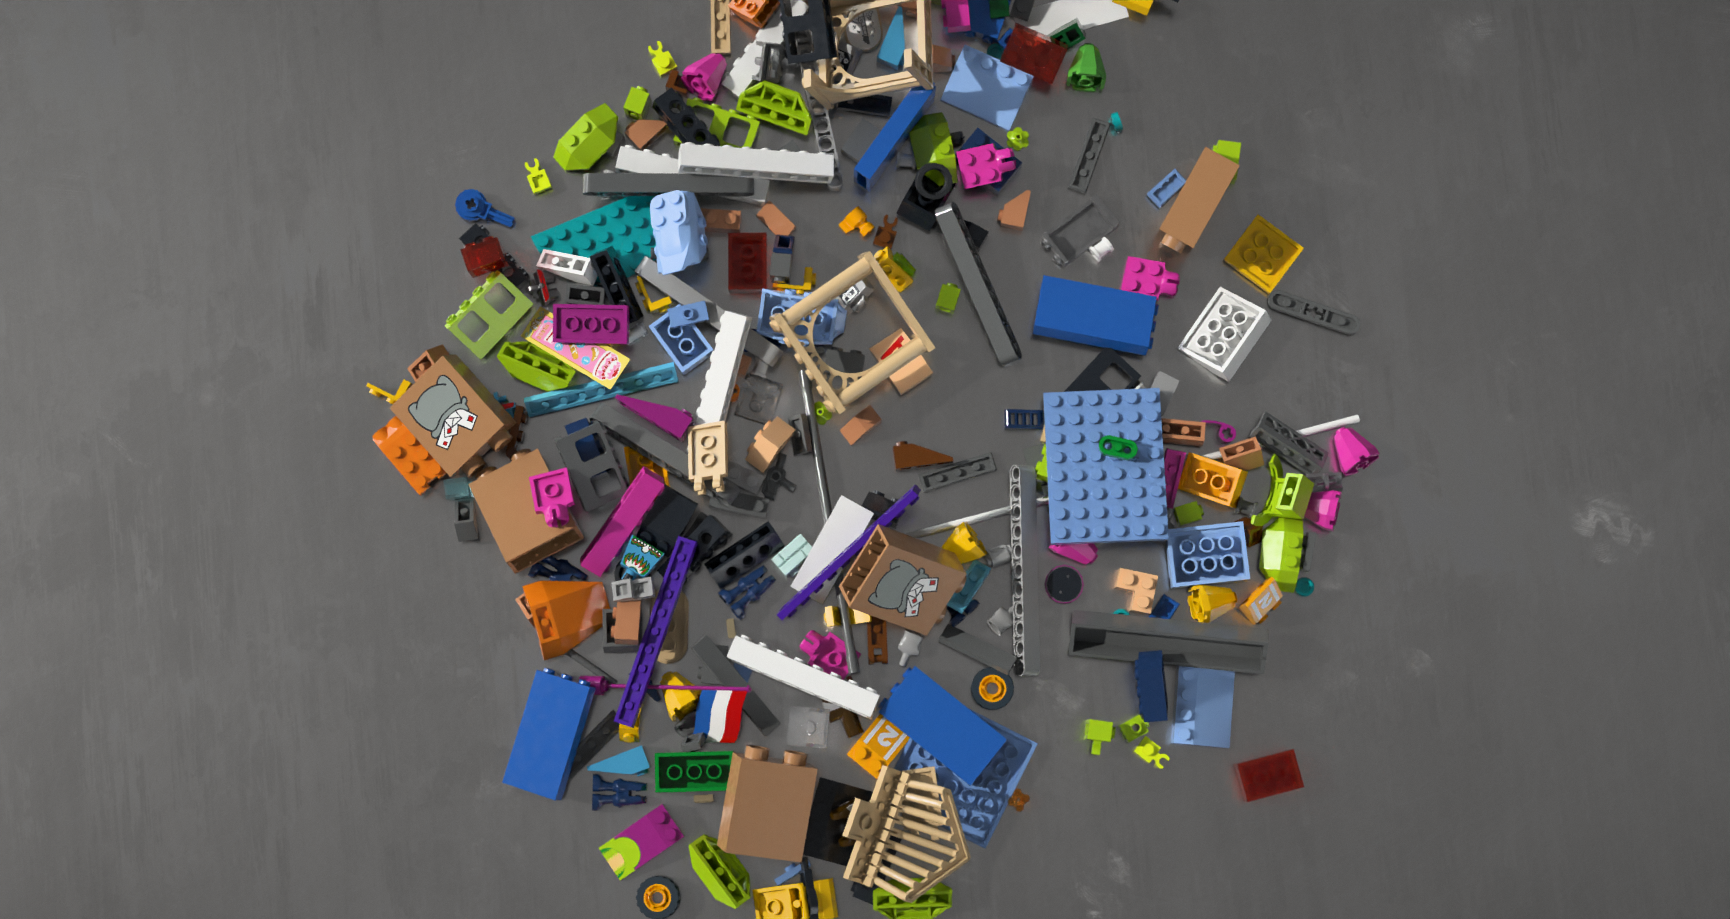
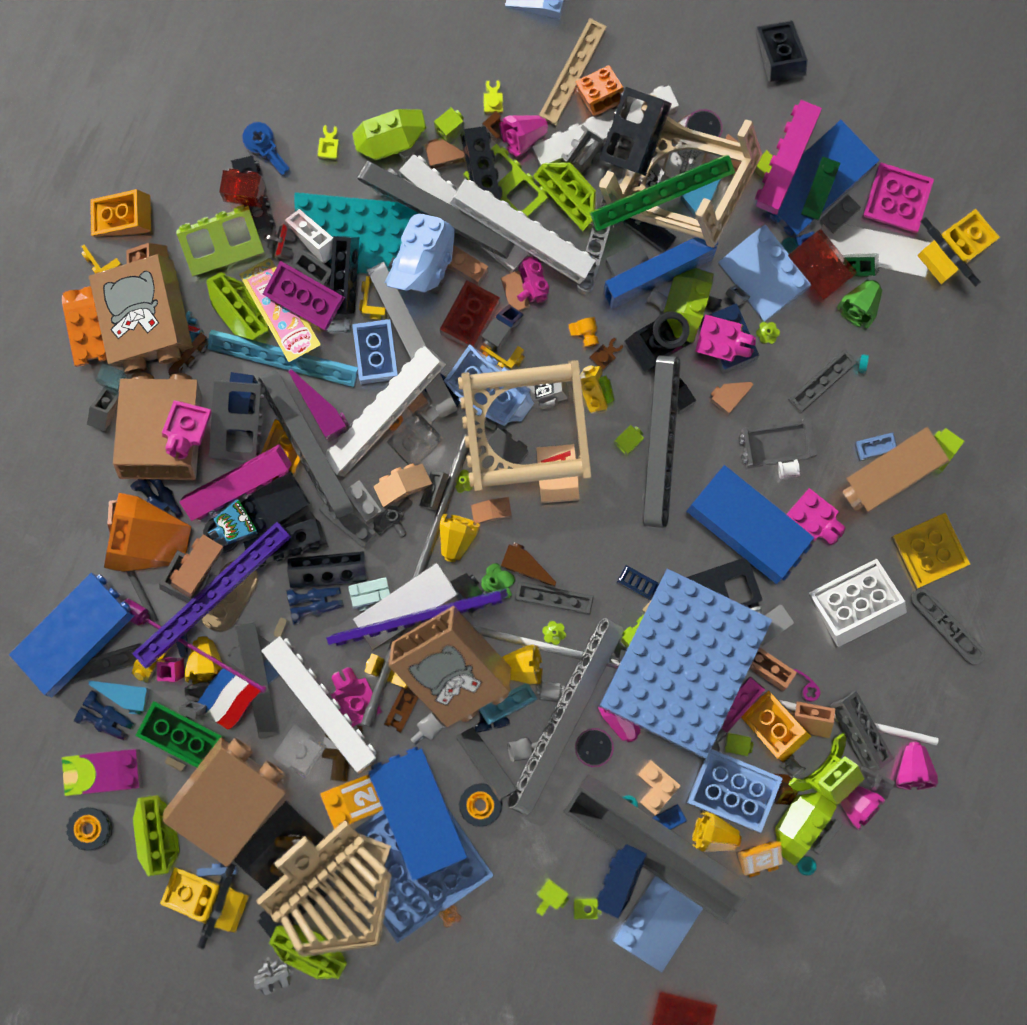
camera: 30 degrees right, 0 degrees up
light grey slope [611,577,656,602] -> none
medium blue plate [667,300,709,329] -> none
tan tile [688,421,728,496] -> none
nougat slope [932,44,955,73] -> none
green plate [1099,435,1138,460] -> none
neon yellow plate [1133,736,1170,769] -> none
none -> light orange slope [91,189,151,237]
none -> dark pink brick [157,657,185,682]
none -> yellow cone [440,514,480,562]
none -> bright green plate [481,563,515,598]
none -> dark pink brick [517,256,549,303]
none -> lime plant [542,621,566,645]
none -> green plate [590,154,735,231]
none -> dark grey plate [725,285,750,306]

